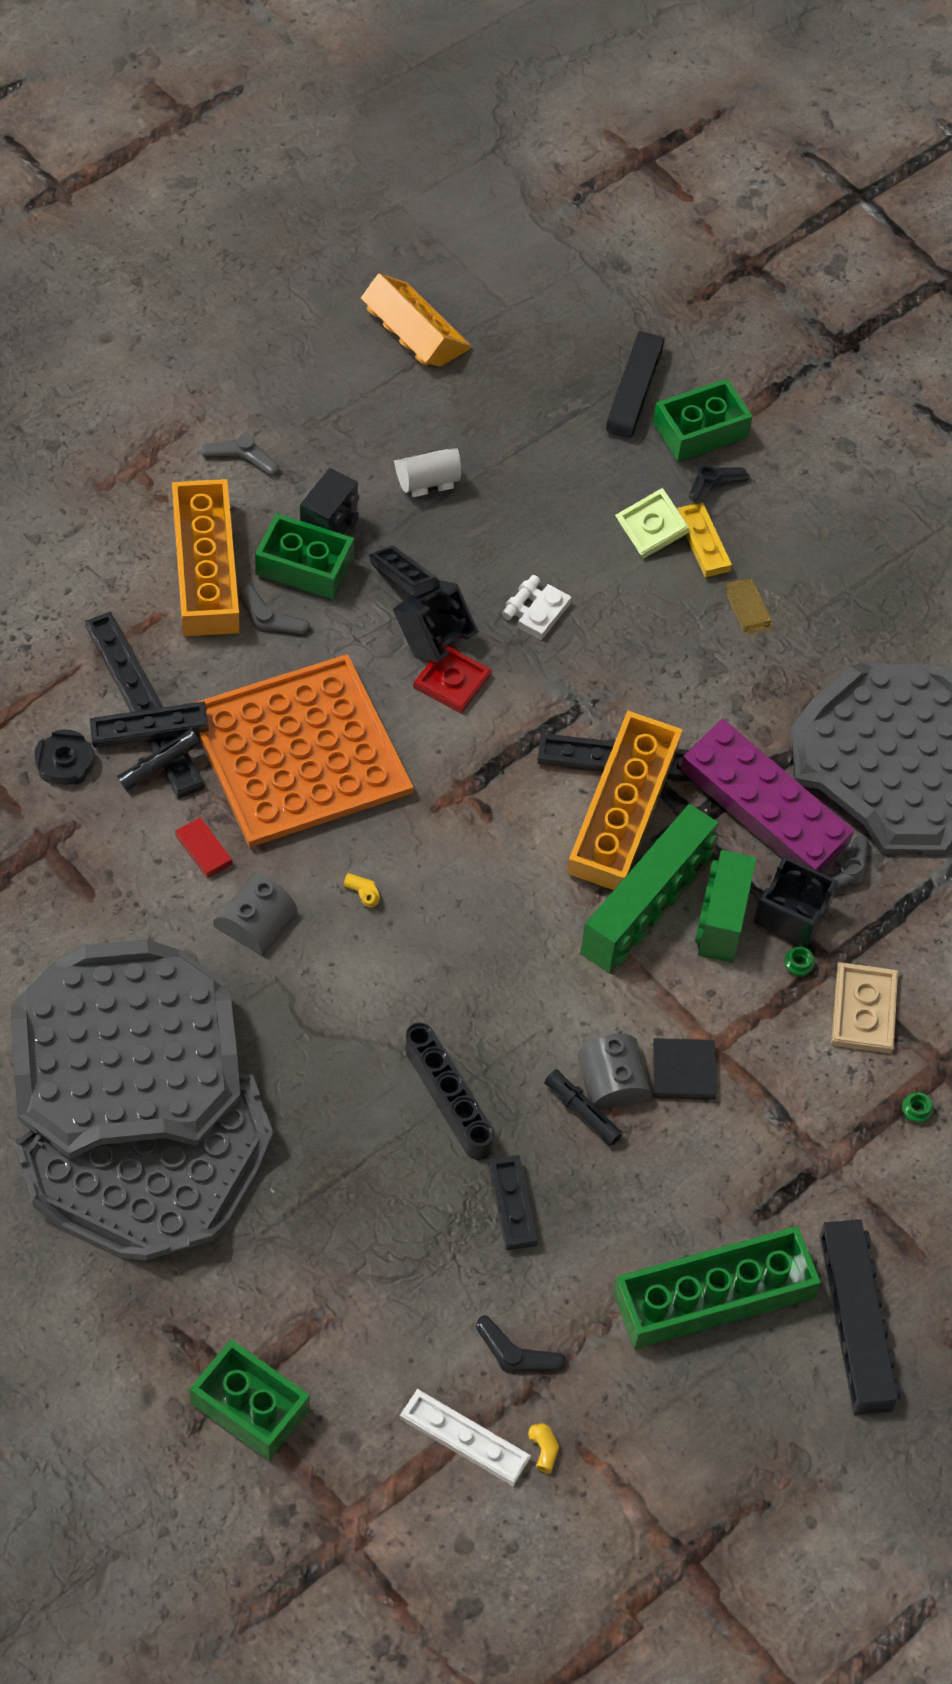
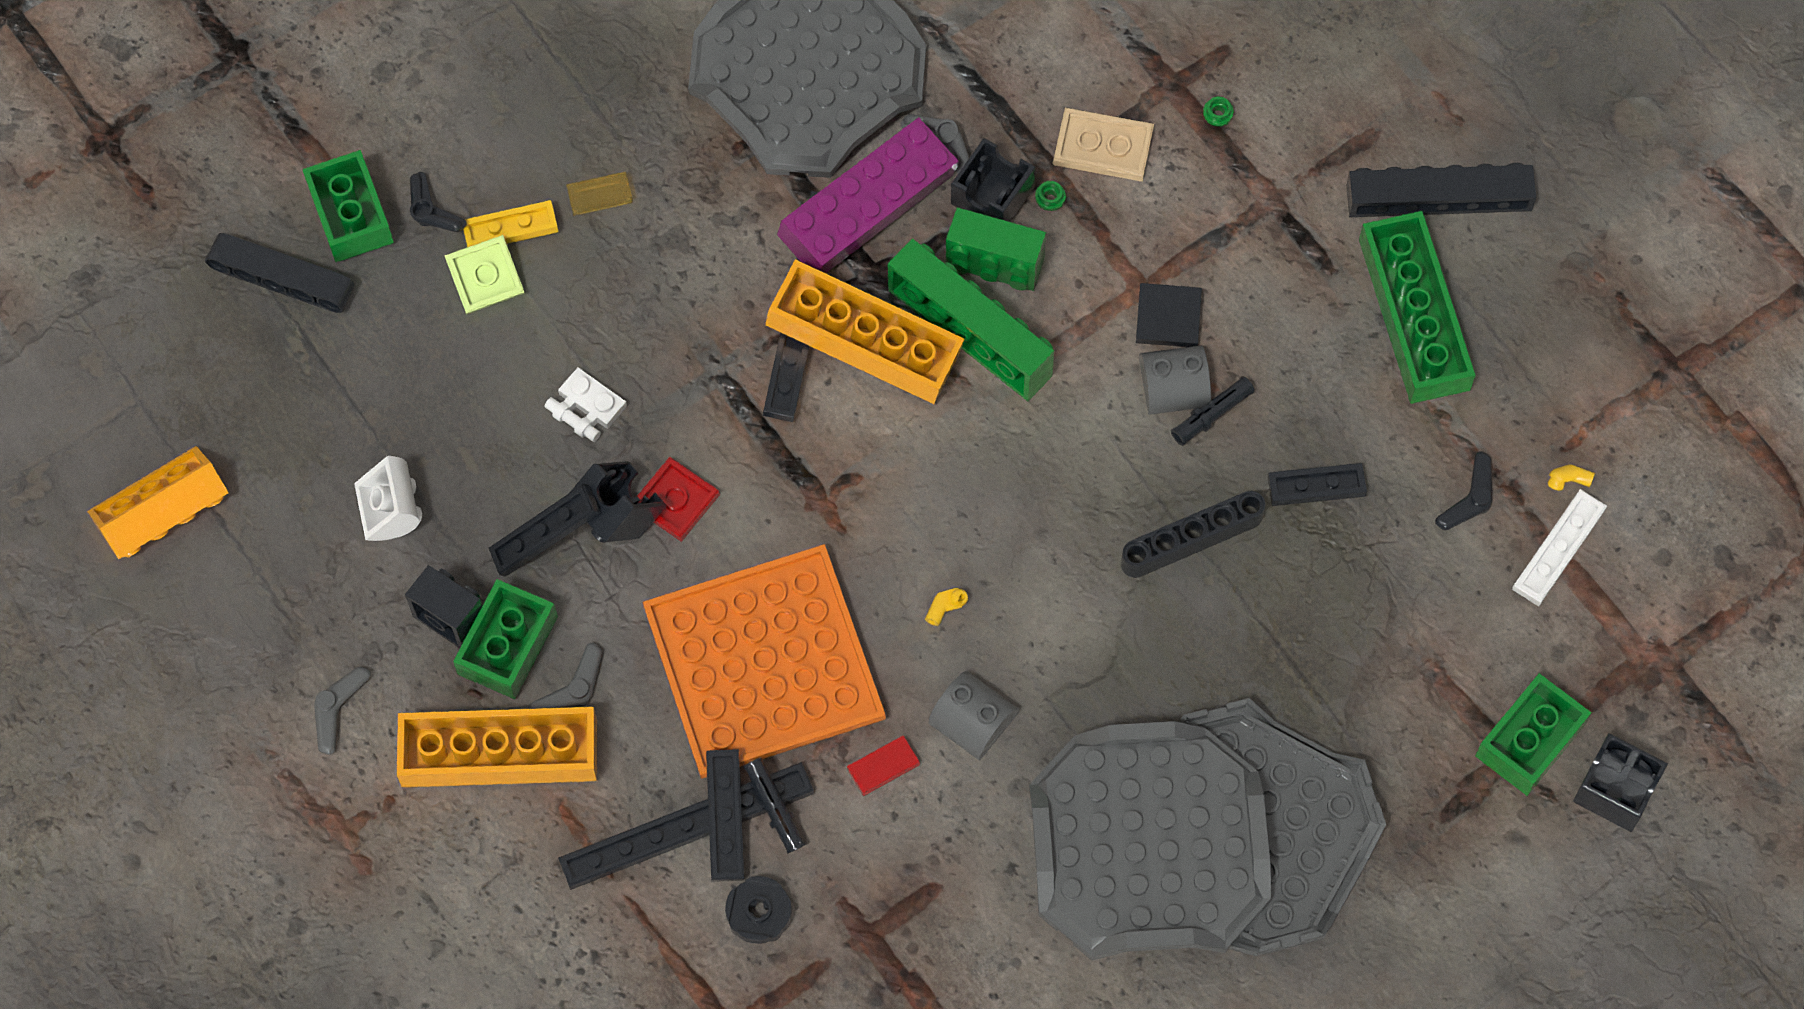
camera: 80 degrees left, 10 degrees up
none -> black piece [1572,733,1668,832]

